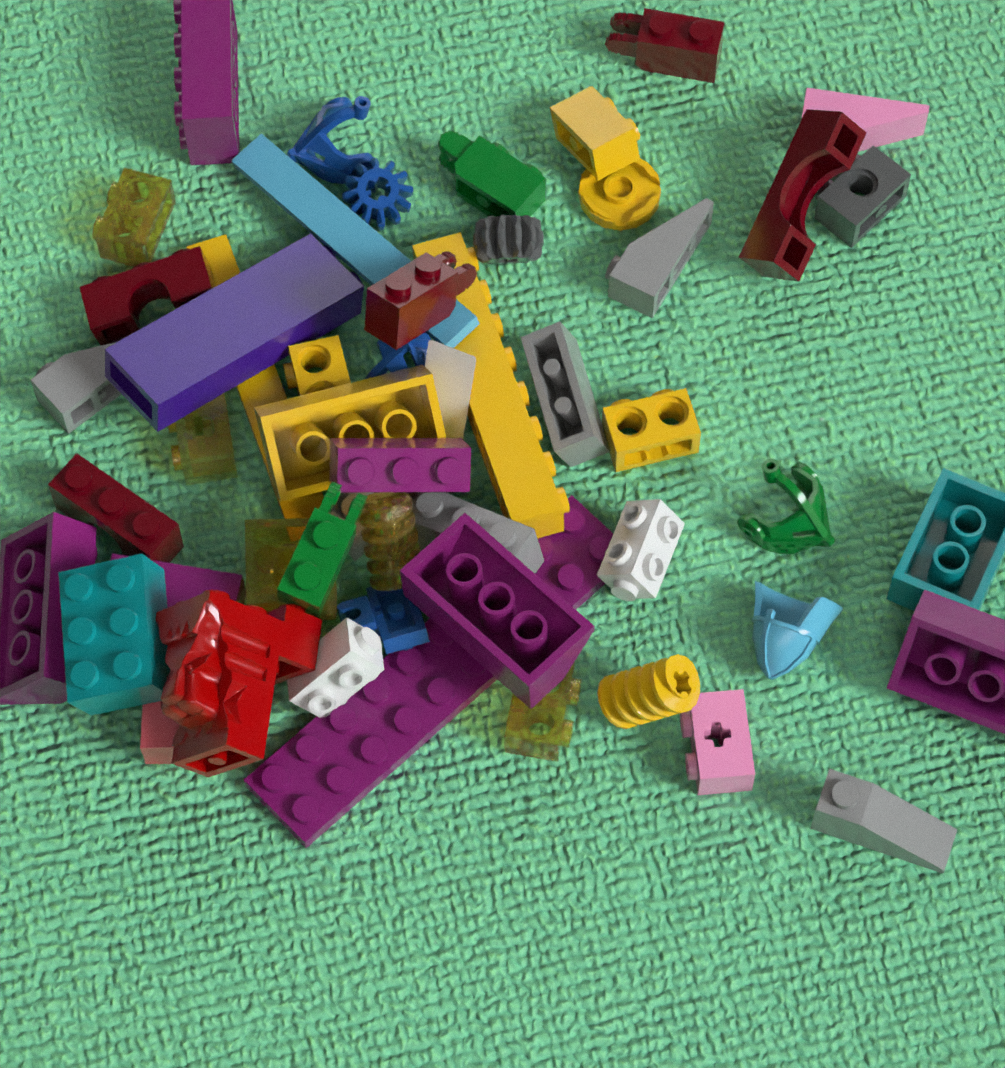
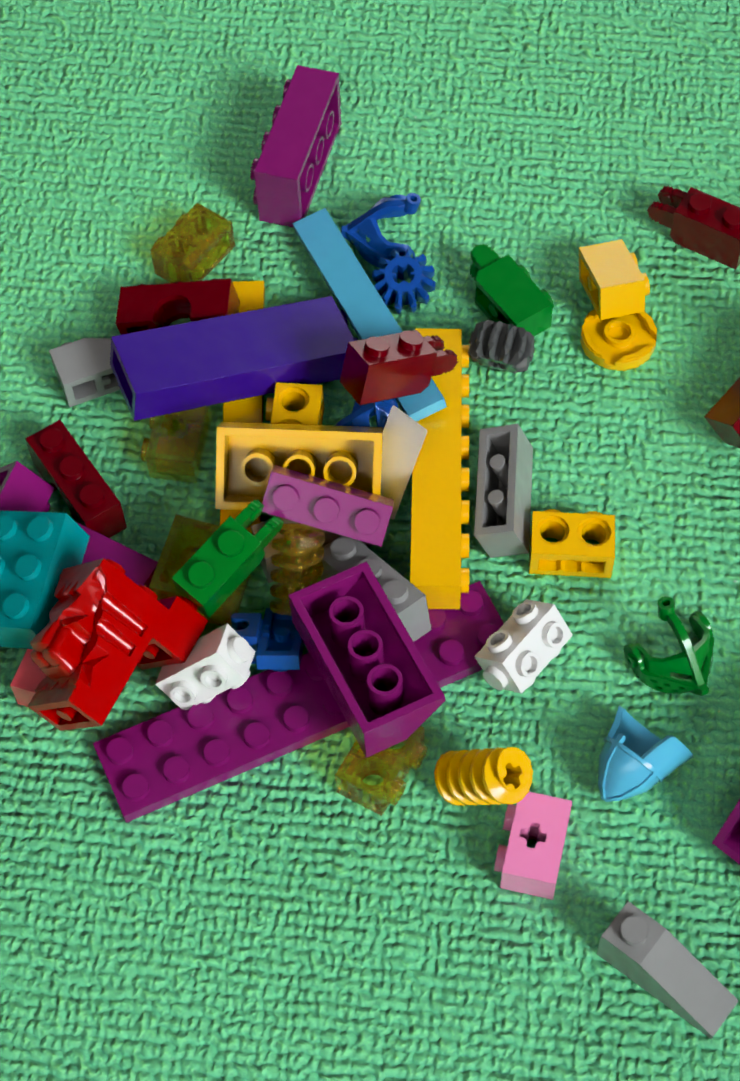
camera: 20 degrees right, 5 degrees down
light grey slope [605,198,714,318] -> none

